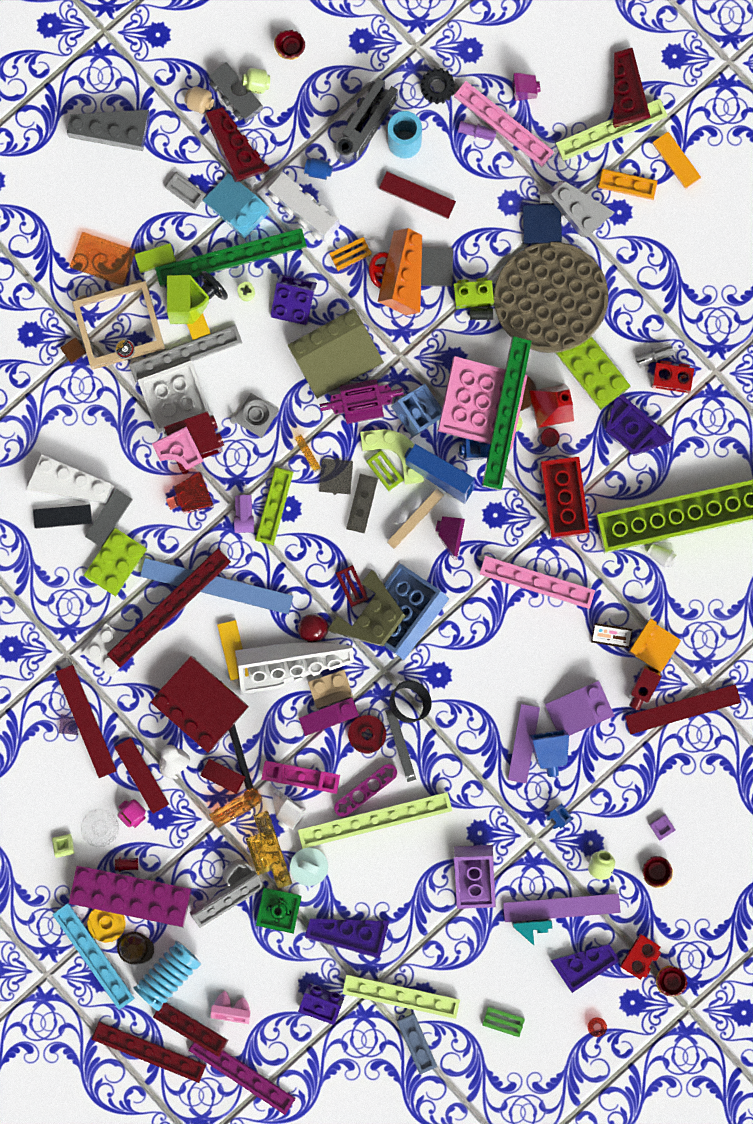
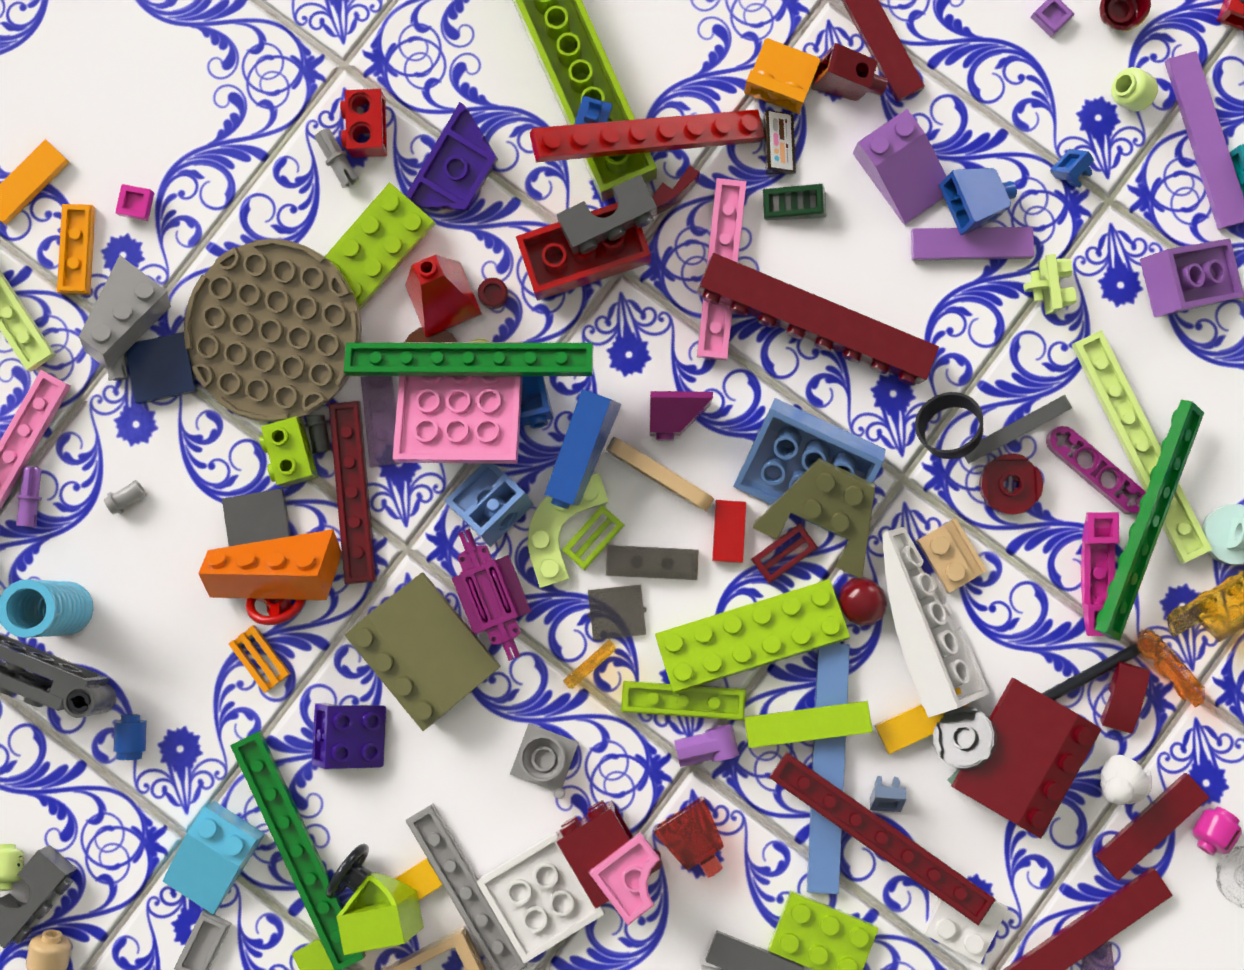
camera: 100 degrees left, 0 degrees up
dark red wing [204,107,270,182] -> none
yellowish green bush [237,282,255,302] -> none
white wedge [268,172,340,242] -> none
white wedge [272,788,307,830] -> none
magenta slope [299,698,359,736] -> none
dark red tile [379,171,456,220] -> none
white cone [647,544,677,569] -> none
none -> light grey pin [104,480,146,515]
none -> dark pink plate [115,184,154,221]
none -> dark red tile [329,401,377,585]
none -> clear purple tile [361,376,402,468]
none -> red plate [529,109,765,163]
none -> dark grey arch [557,174,657,254]
none -> blue tile [574,96,612,125]
none -> dark red slope [652,165,700,215]
none -> lime plate [655,579,850,694]
none -> dark red brick [696,253,939,386]
none -> red tile [712,500,746,563]
none -> lime tile [744,700,873,748]
none -> dark green slope [763,183,826,220]
none -> sand blue tile [870,776,907,812]
none -> tile [933,706,997,770]
none -> yellowish green hips [1023,254,1077,315]
none -> green plate [1095,399,1204,641]

